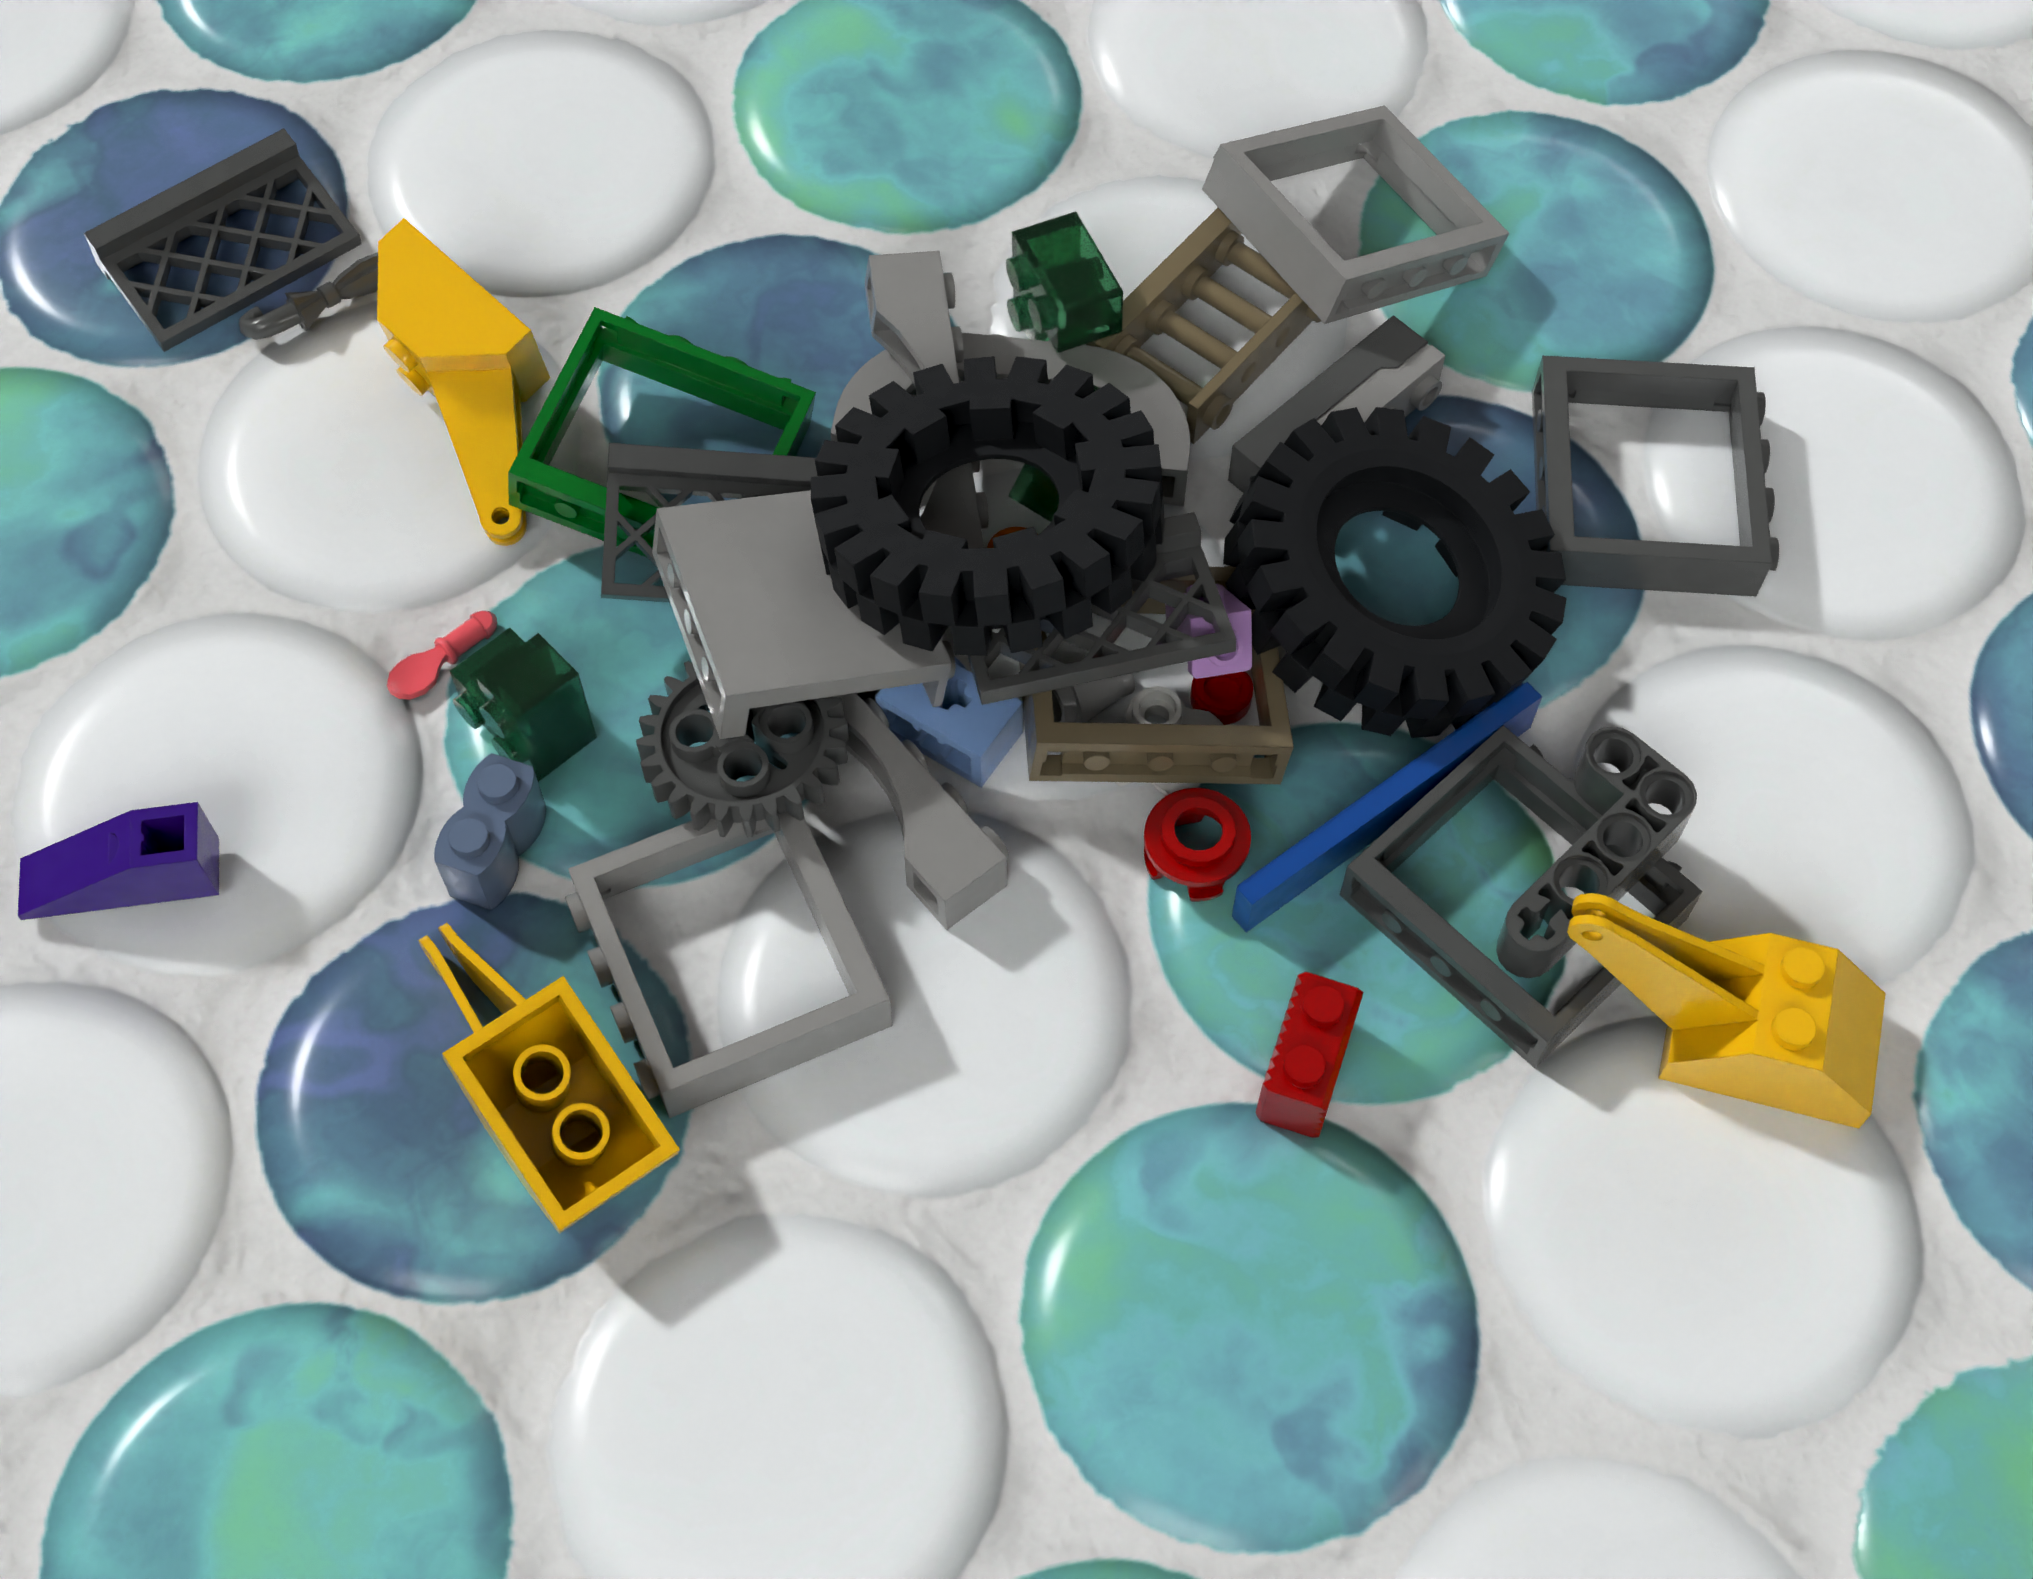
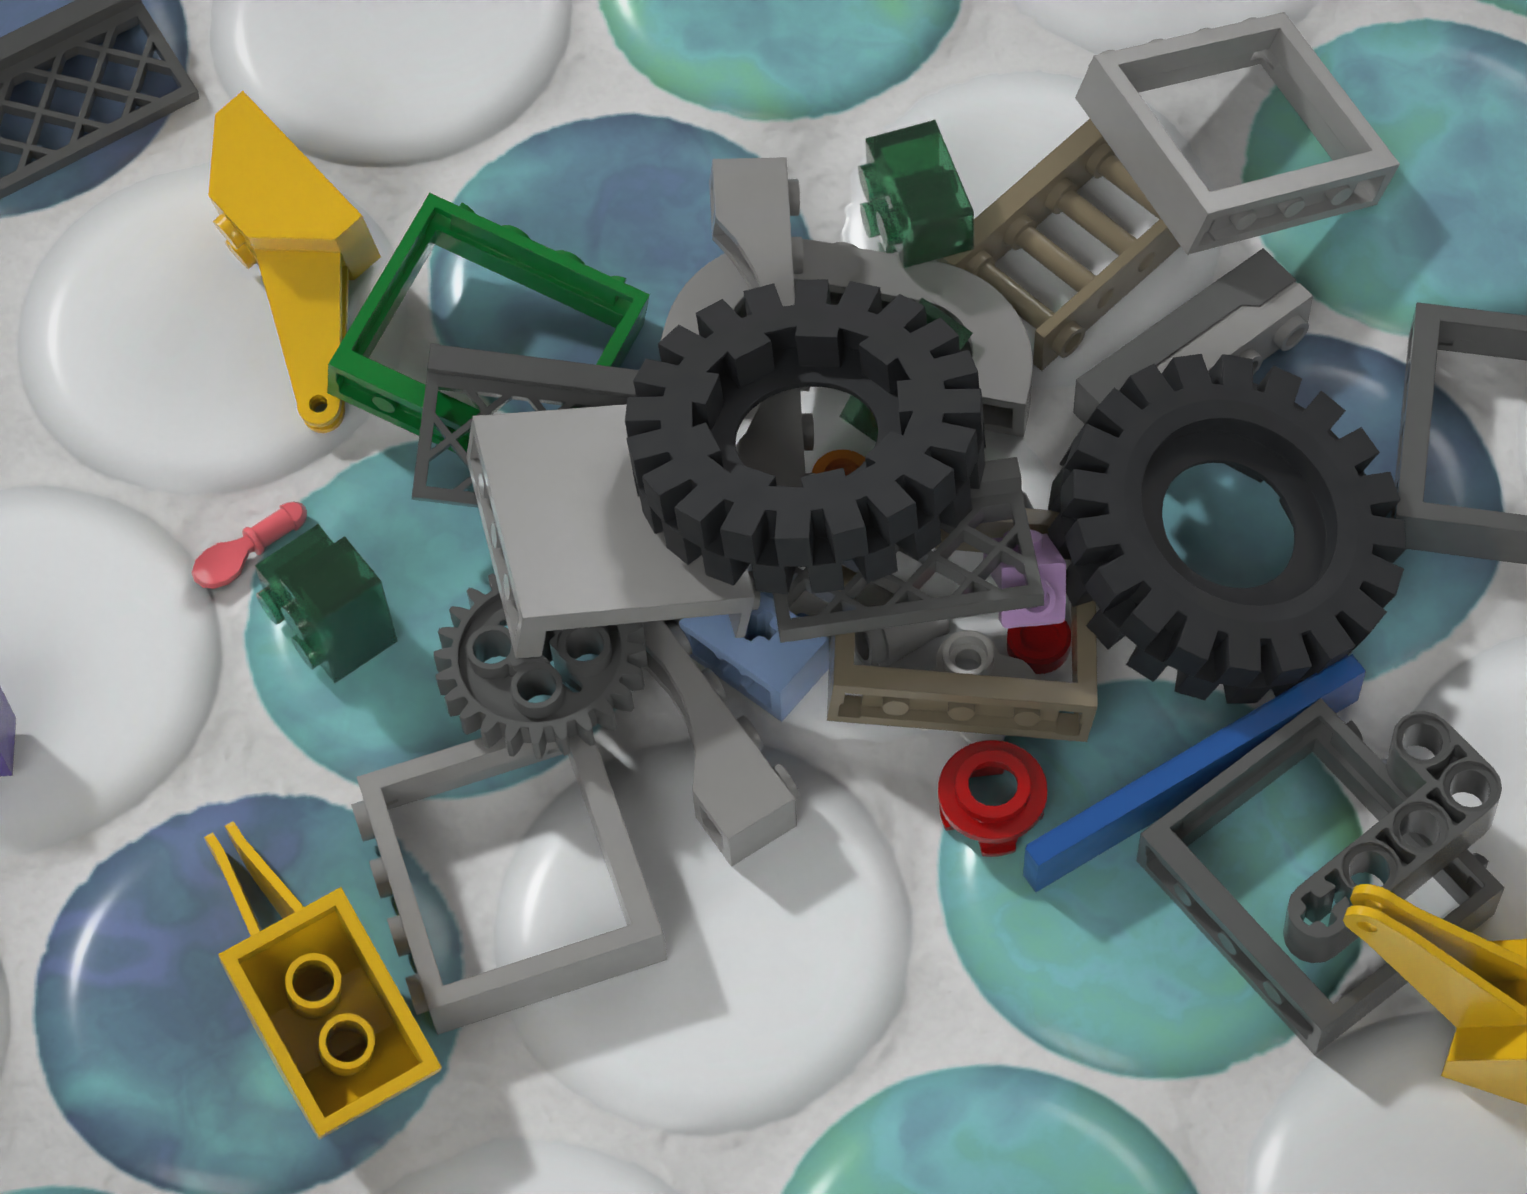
camera: 10 degrees right, 0 degrees up
dark grey piece [239,252,378,340] -> none
sand blue brick [434,753,546,910] -> none
red brick [1255,972,1364,1138] -> none

